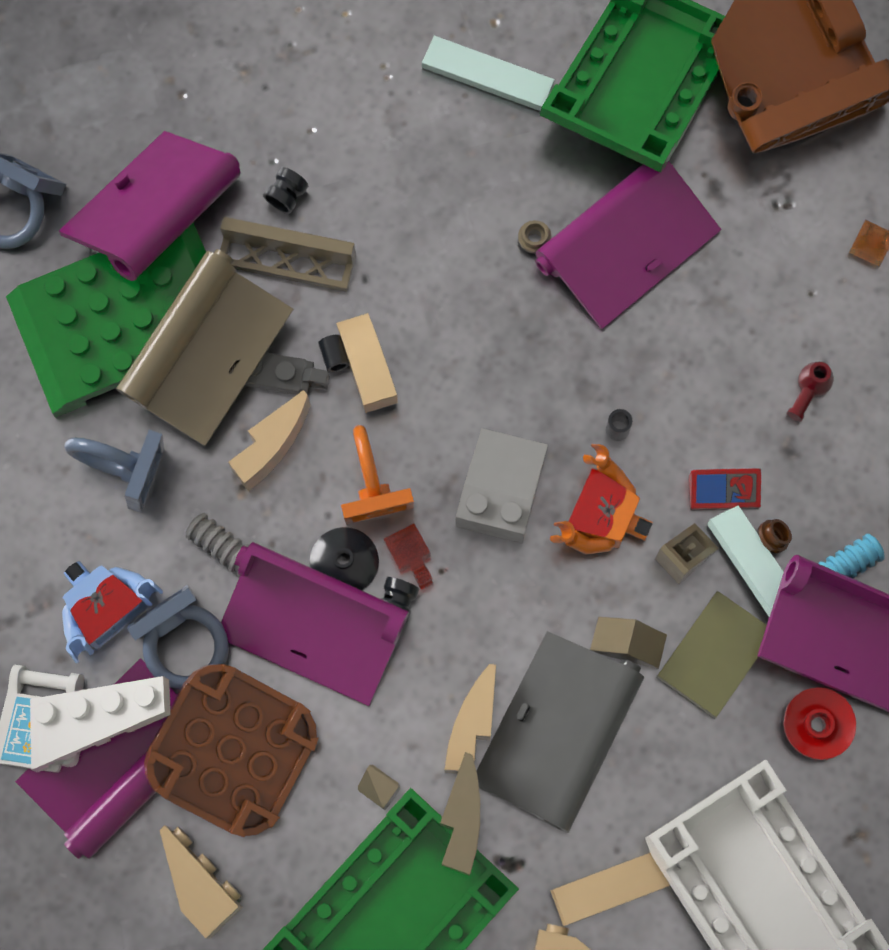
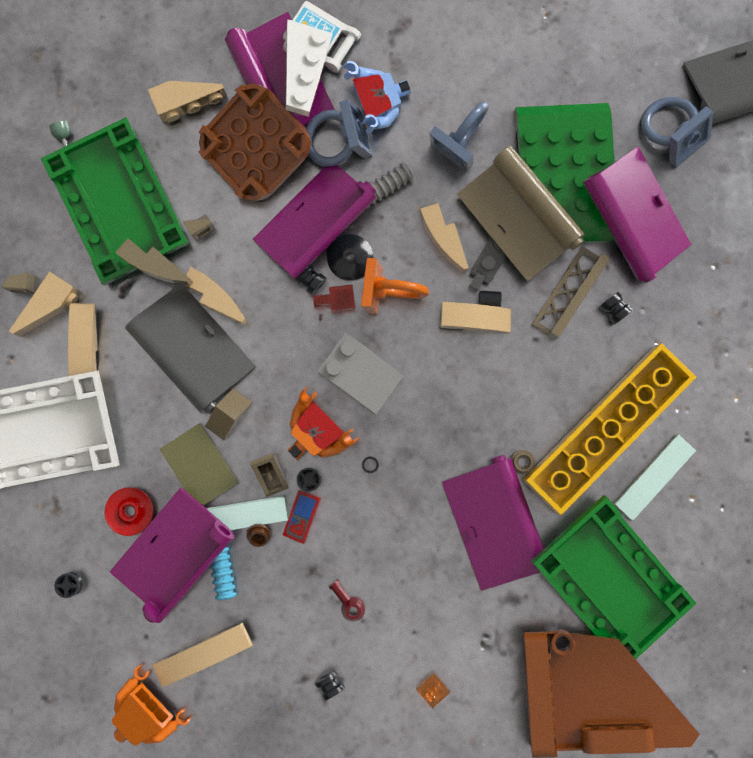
camera: 105 degrees right, 10 degrees up
none -> black wheel [297,468,322,492]
none -> yellow brick [522,343,696,515]

